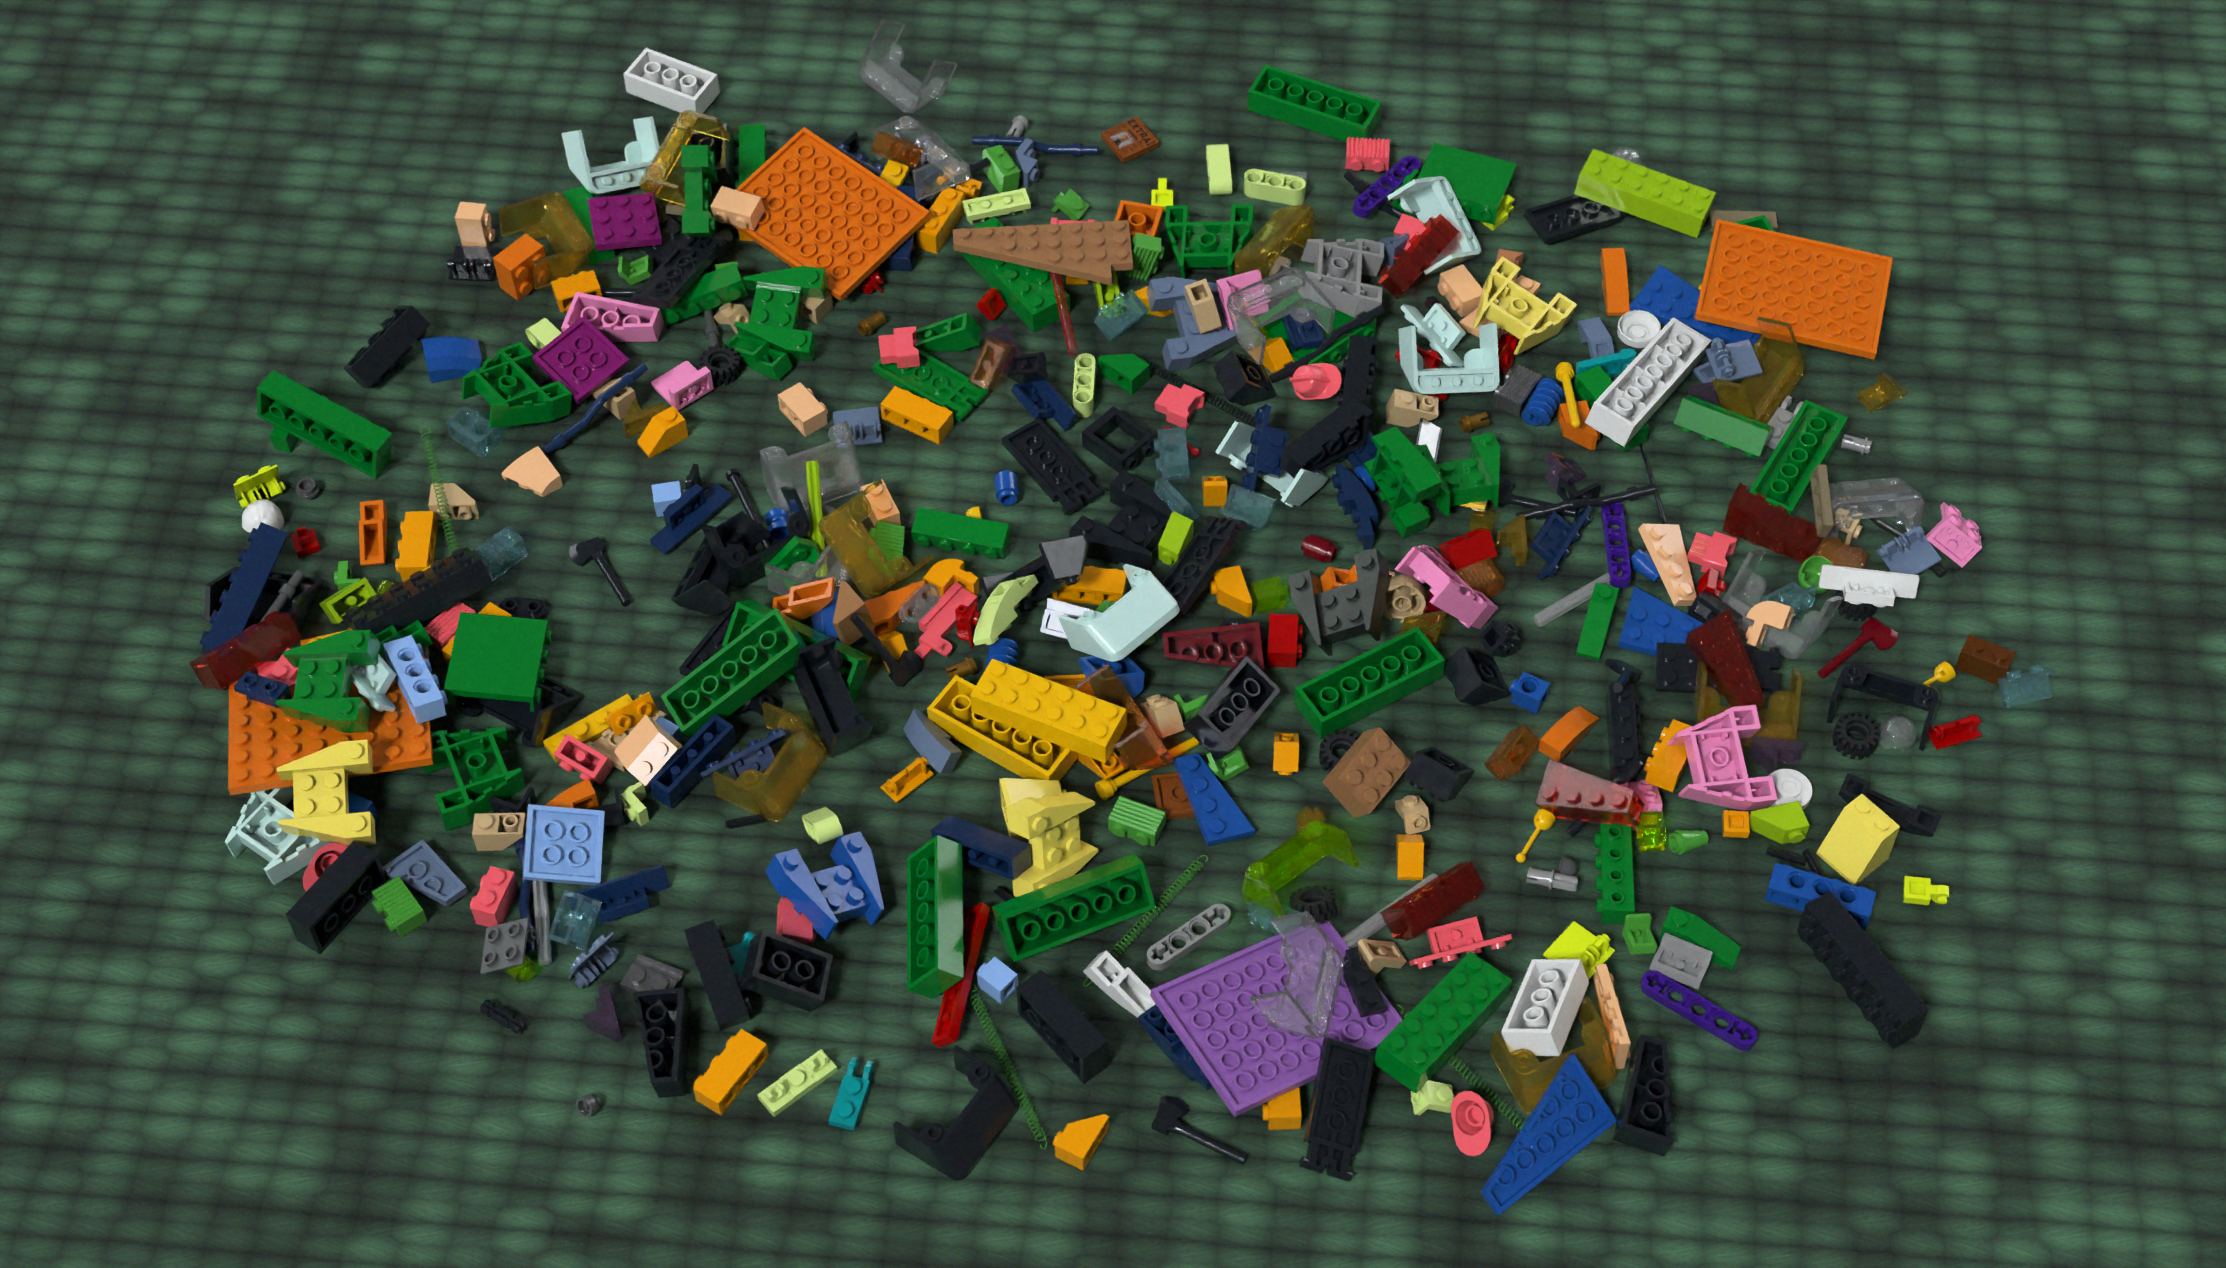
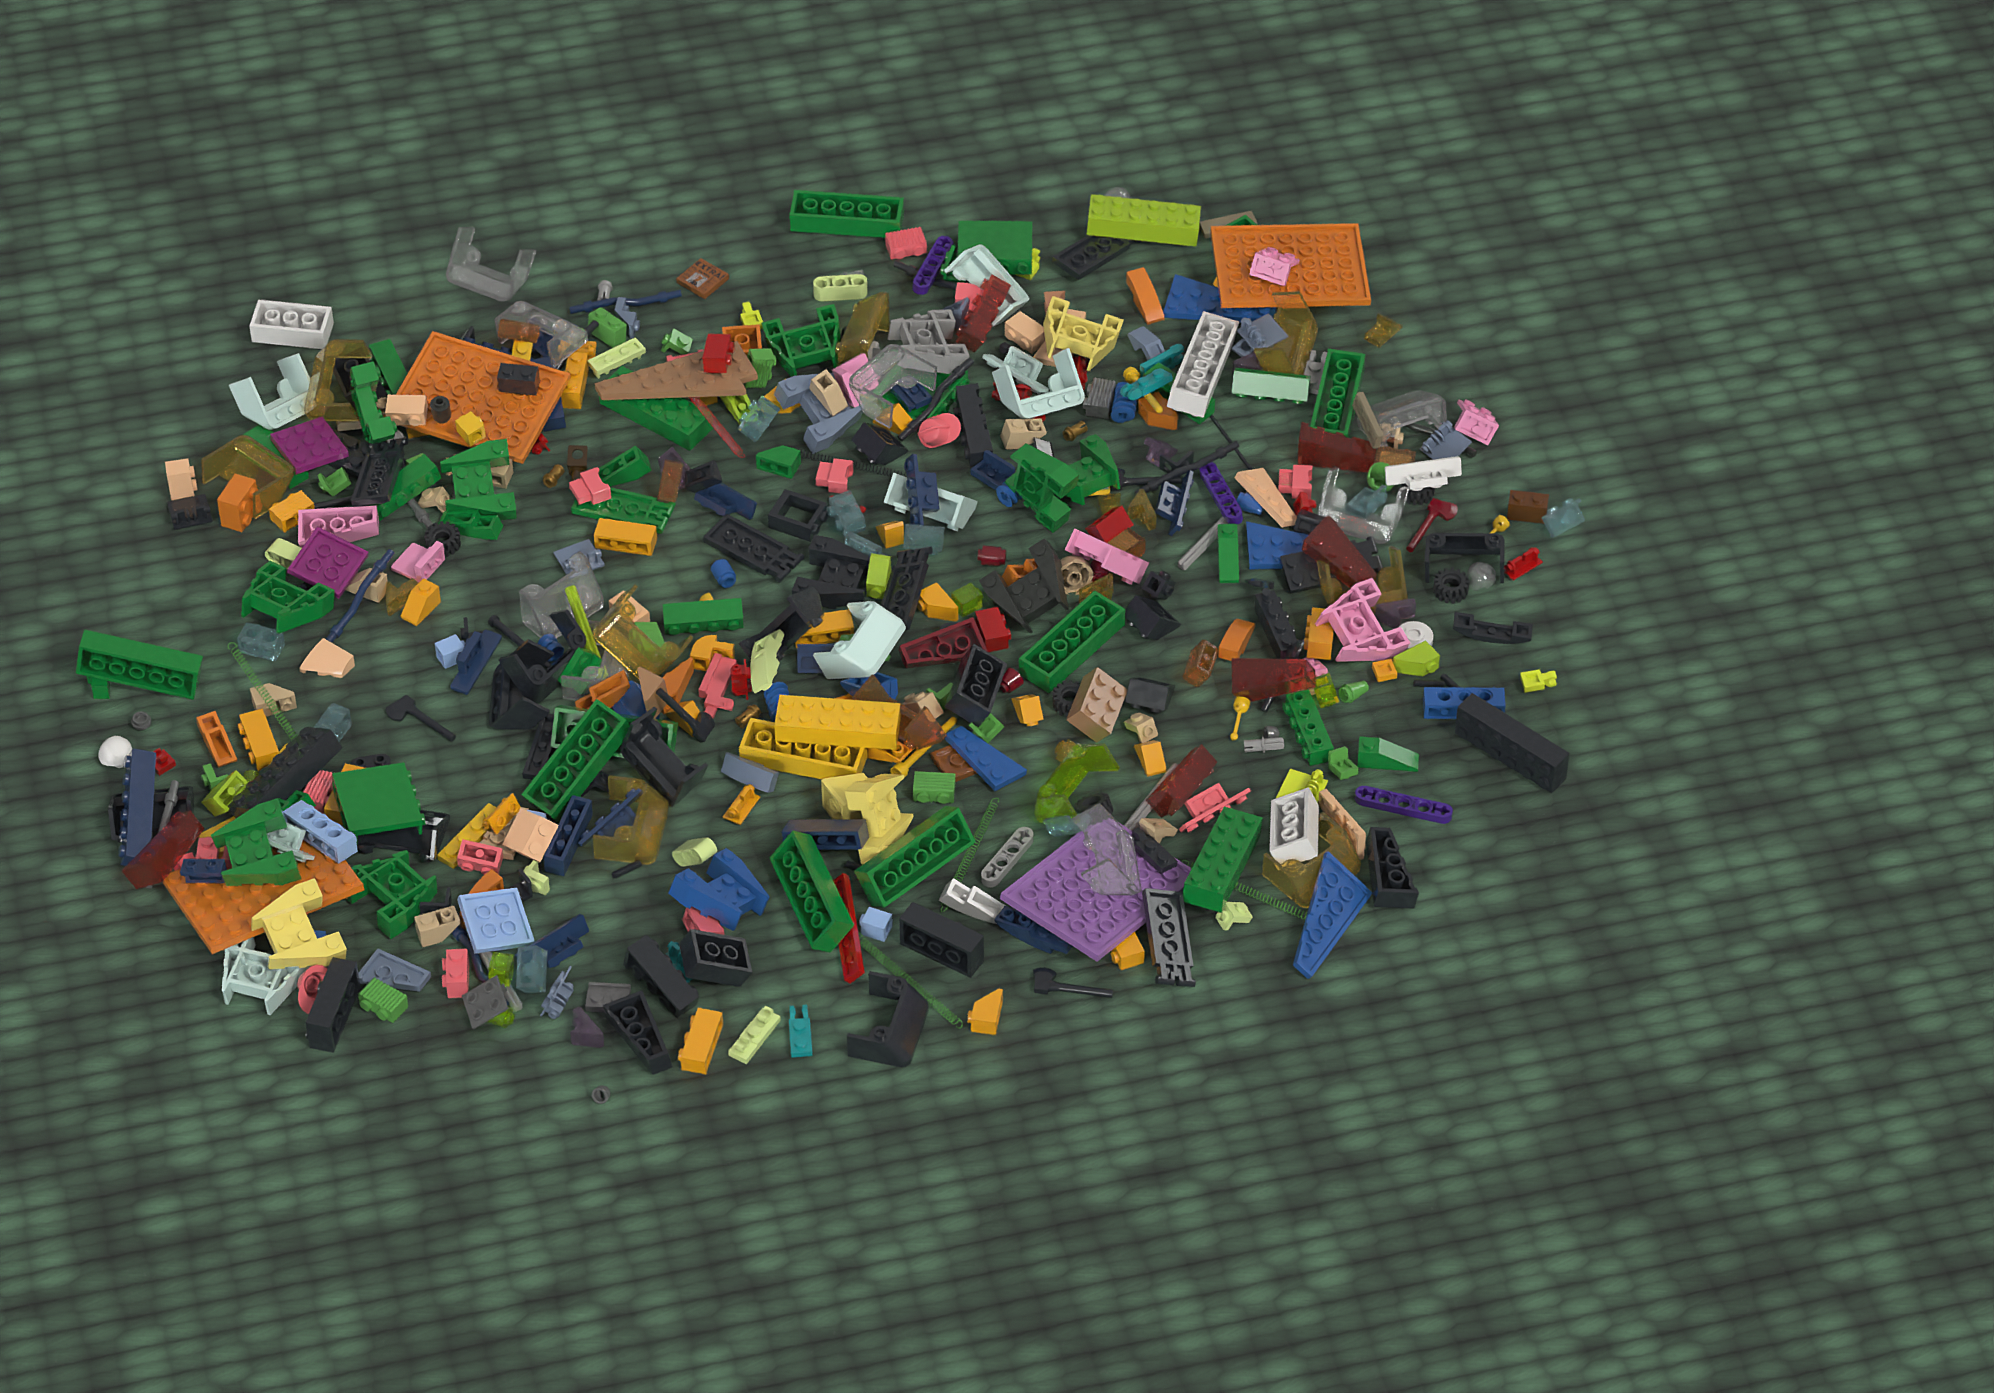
camera: 20 degrees left, 5 degrees down
neon yellow hinge [233,465,286,509] -> none
black wedge [343,305,430,388] -> none
blue slope [421,336,482,383] -> none
black axle [480,999,527,1035] -> none
light nougat brick [778,382,828,437] -> none
clear plate [899,583,940,625] -> none
red tile [976,289,1006,320] -> none
yellowish green beam [1073,353,1096,418] -> none
yellowish green beam [1206,144,1232,195] -> none
black wedge [1280,396,1373,478] -> none
dark blue slope [1332,464,1378,550] -> none
coral piece [1451,1091,1494,1156] -> none
blue brick [1509,672,1550,715] -> none
white piece [1617,310,1661,348] -> none
light grey bracket [1649,933,1713,990] -> none
light nougat brick [1746,601,1795,650] -> none
light yellow slope [1816,794,1900,886] -> none
light grey pin [1841,434,1872,455] -> none
none -> pearl dark grey brick [430,396,451,424]
none -> yellow brick [455,411,486,447]
none -> clear neon green brick [488,952,514,987]
none -> black brick [497,363,540,396]
none -> dark brown bracket [567,445,588,481]
none -> red brick [702,334,735,373]
none -> dark red hat [999,668,1024,693]
none -> teal hinge [1120,368,1173,401]
none -> bright pink bracket [1249,247,1300,286]

